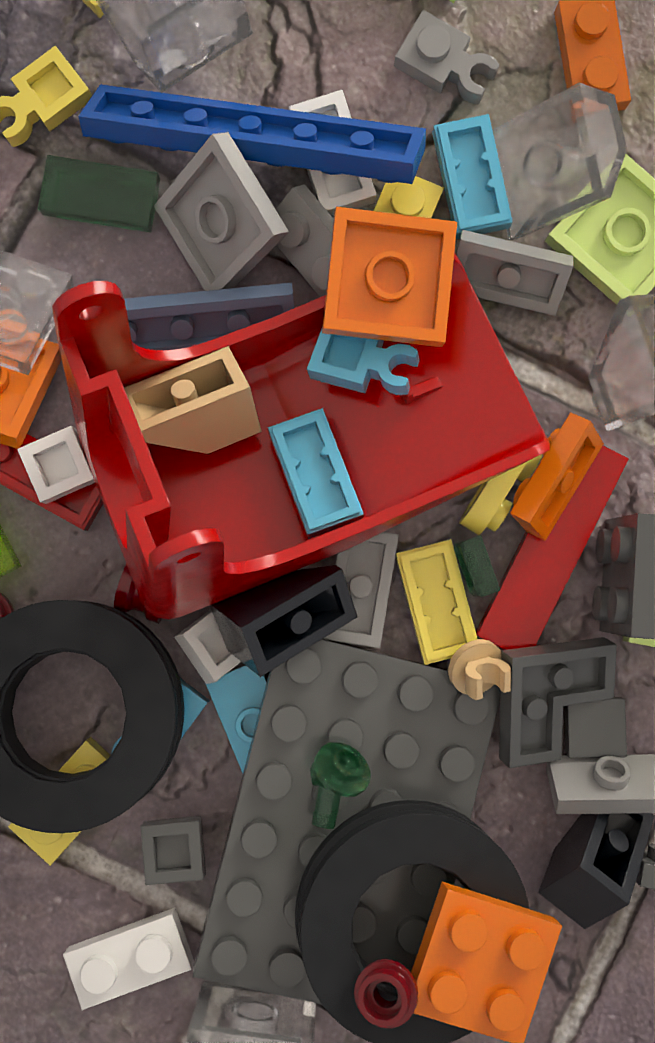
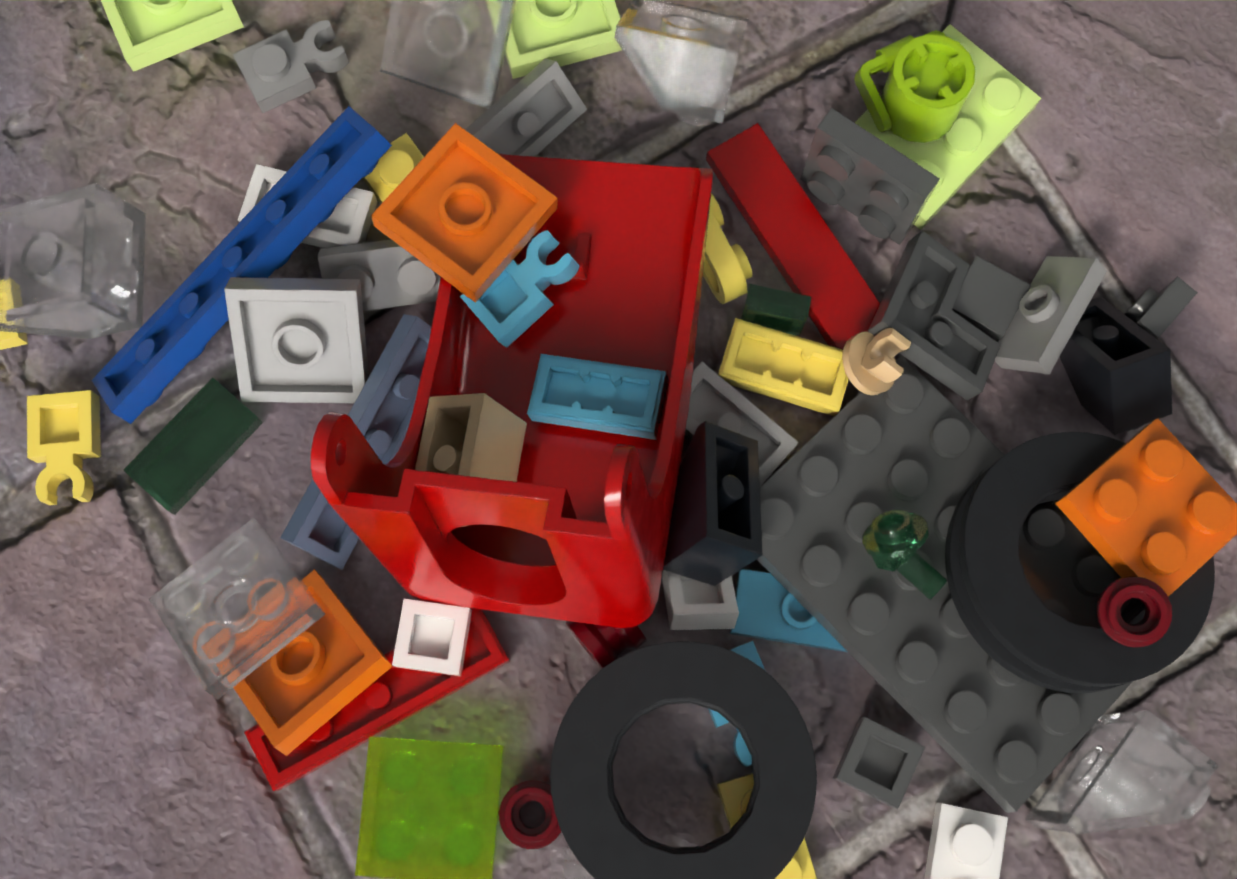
camera: 60 degrees left, 10 degrees down
medium azure plate [432,114,513,240] -> none
orange plate [510,412,604,541] -> none

